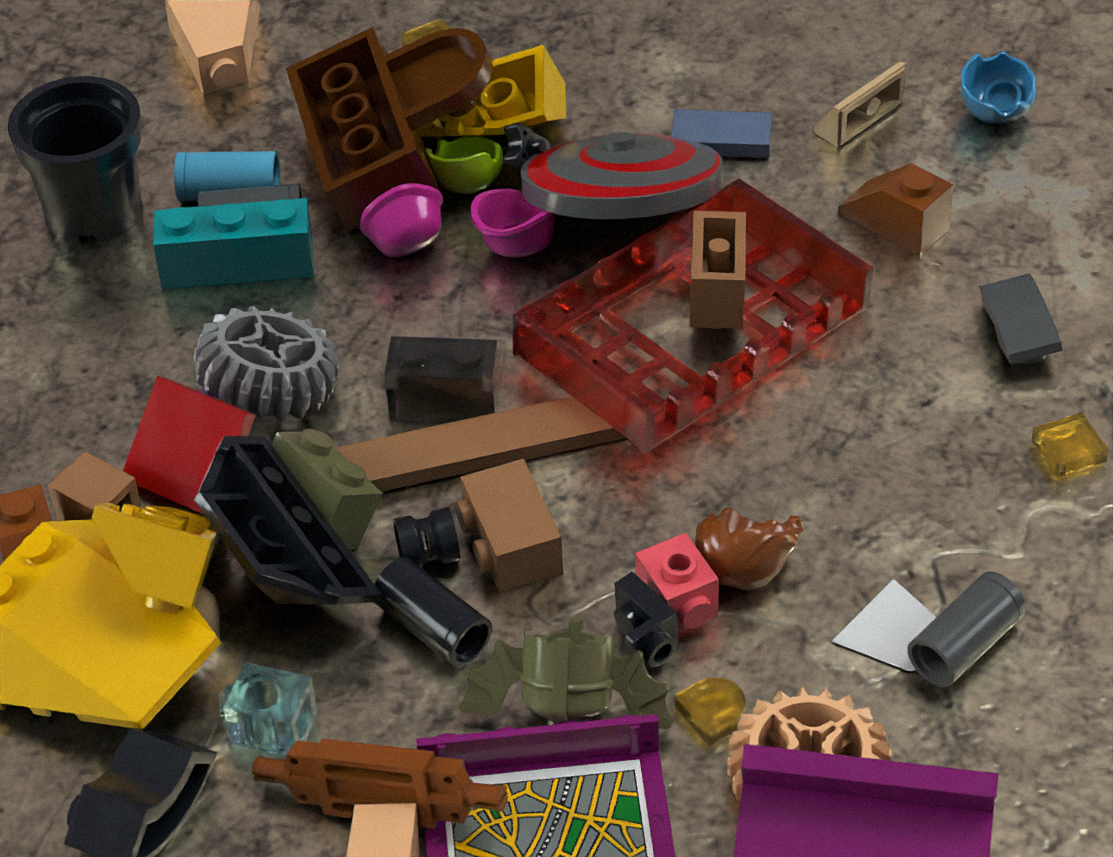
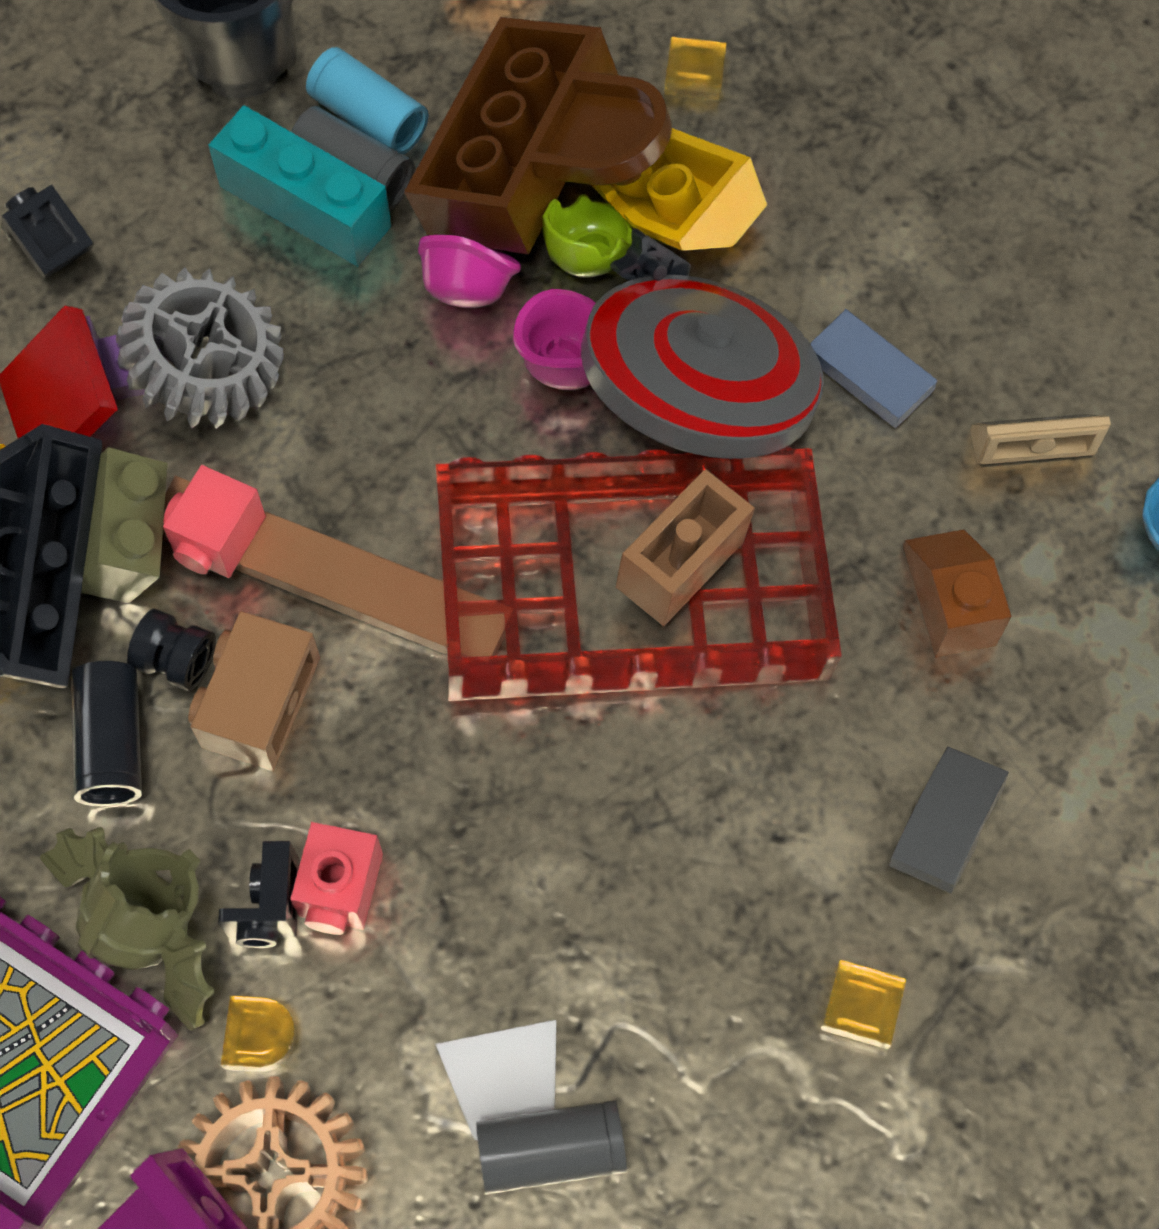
camera: 35 degrees right, 20 degrees up
clear smoke slope [384,336,506,422] -> none
dark orange hair [695,508,804,591] -> none
none -> black bracket [1,184,94,279]
none -> coral brick [163,464,266,578]

